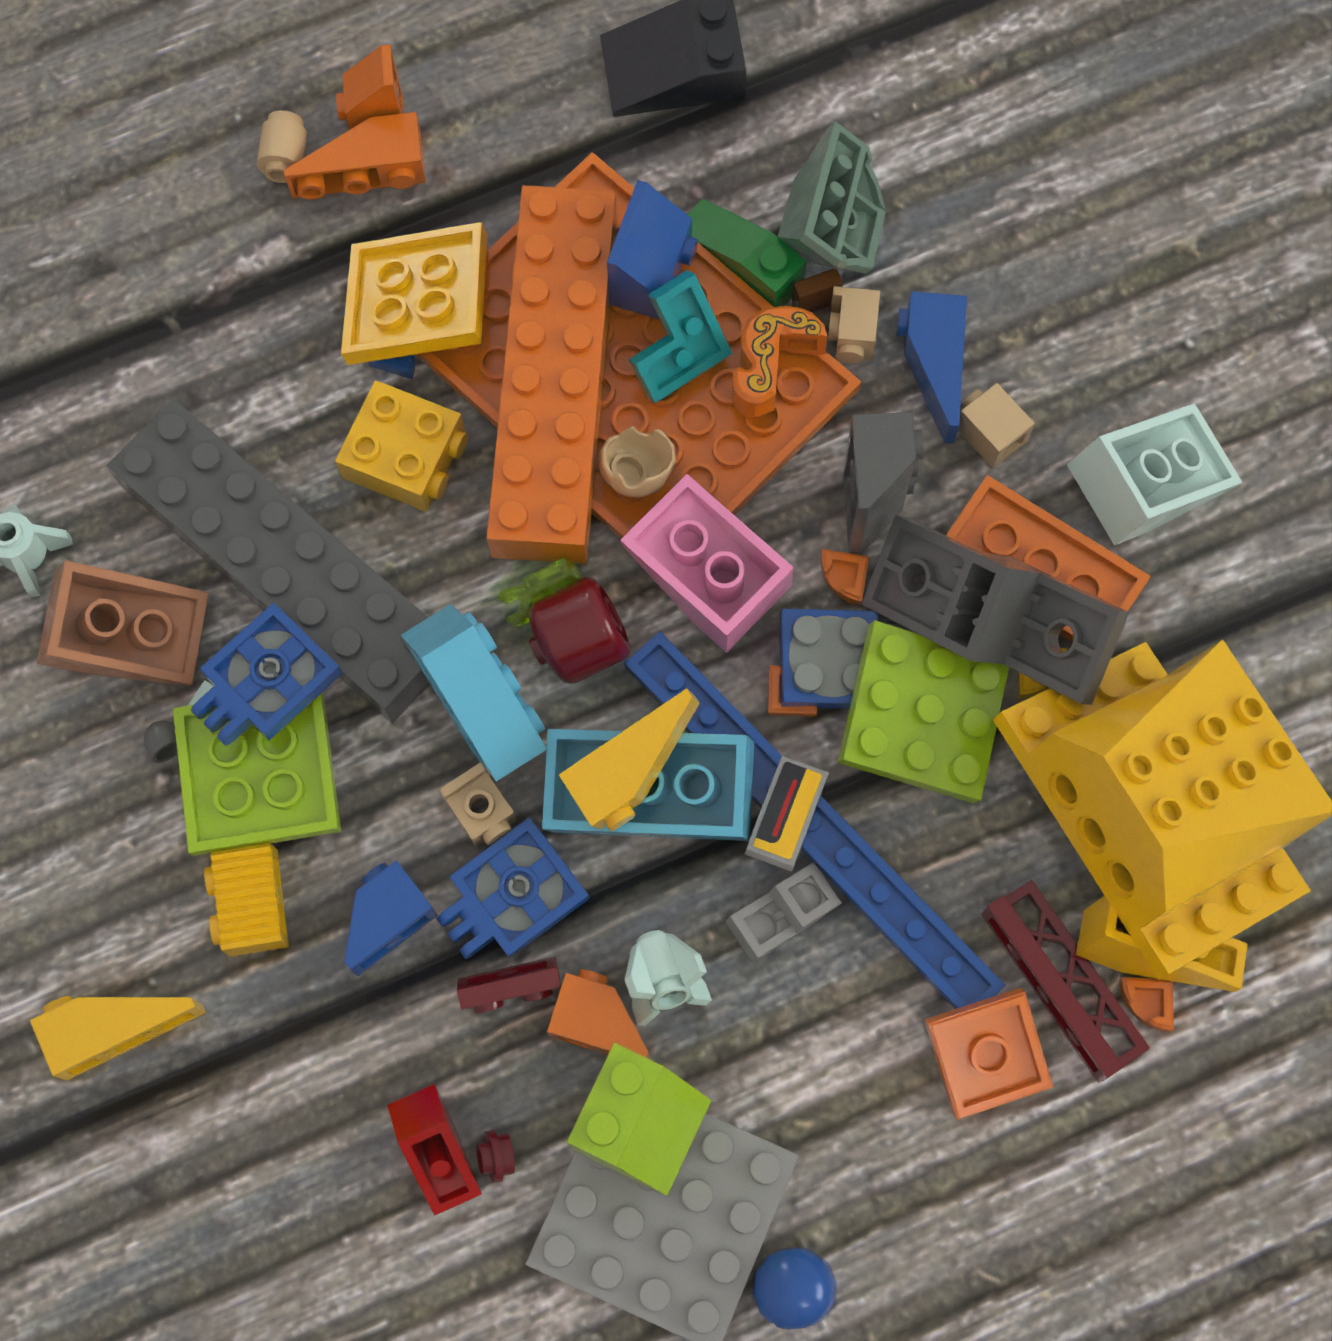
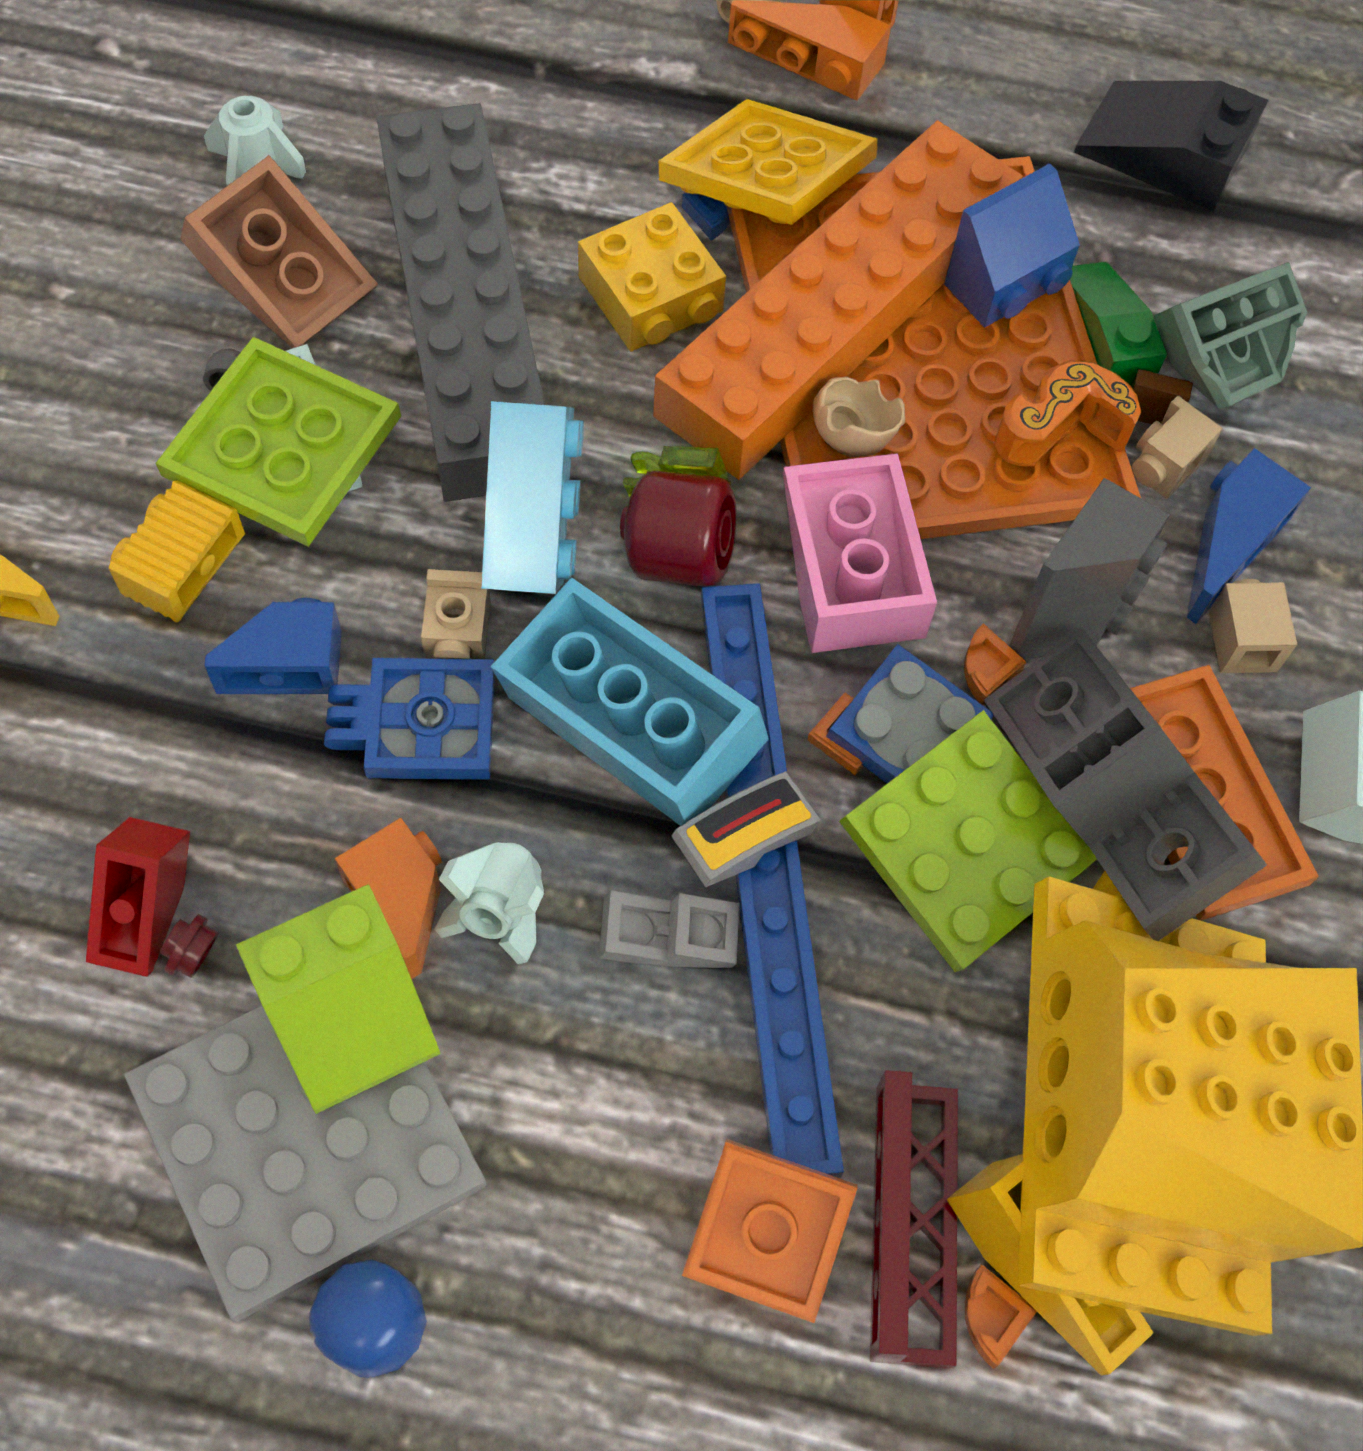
camera: 30 degrees right, 10 degrees down
blue piece [191,602,343,746] -> none
dark red plate [457,956,561,1013] -> none
yellow slope [559,688,700,831] -> none
teal plate [628,270,733,403] -> none

